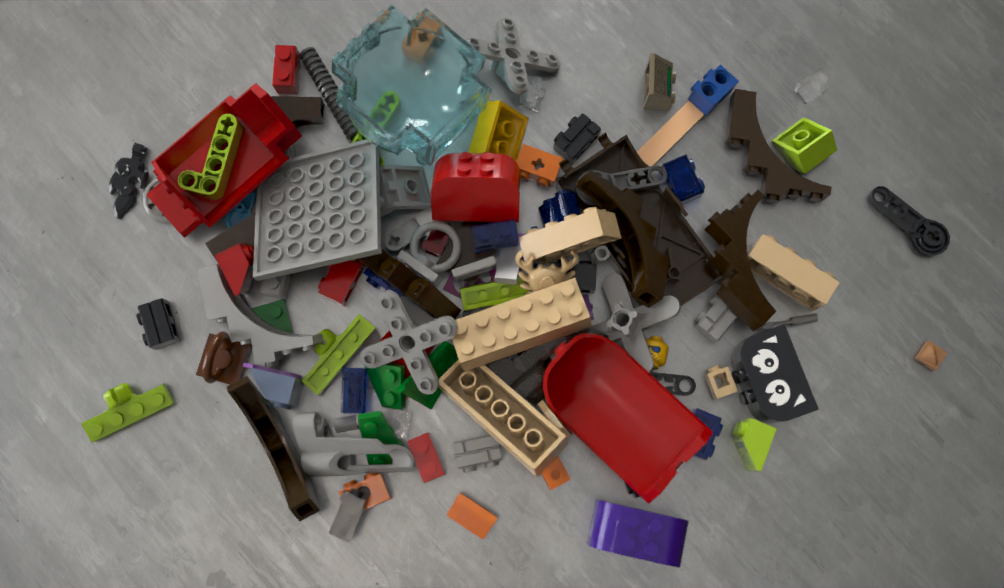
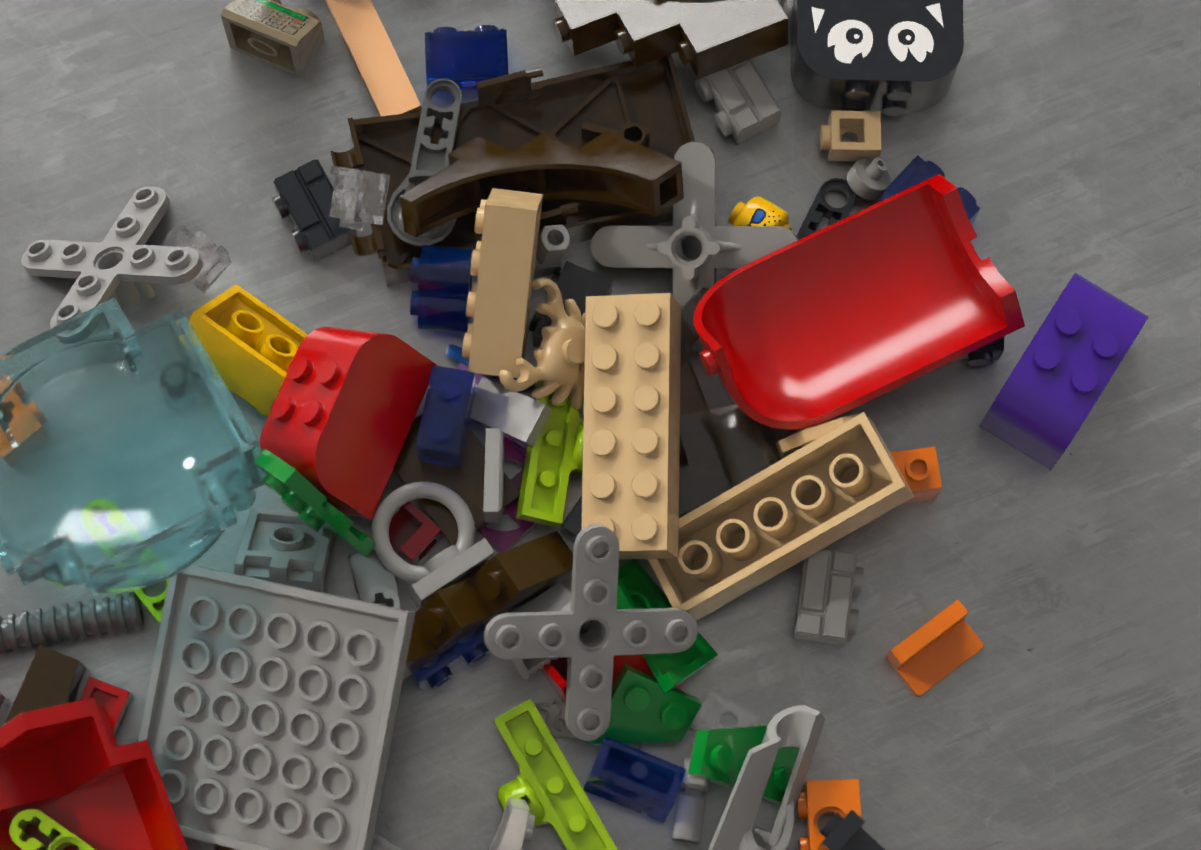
camera: 75 degrees left, 5 degrees down
red brick [318,260,364,307] -> none
red brick [407,432,446,483] -> none
orange brick [516,144,563,187] -> none
lime slope [732,418,777,472] -> none
none -> red plate [79,676,132,734]
none -> green wing [254,449,375,557]
none -> clear brick [329,166,390,231]
none -> light grey tile [847,157,891,200]

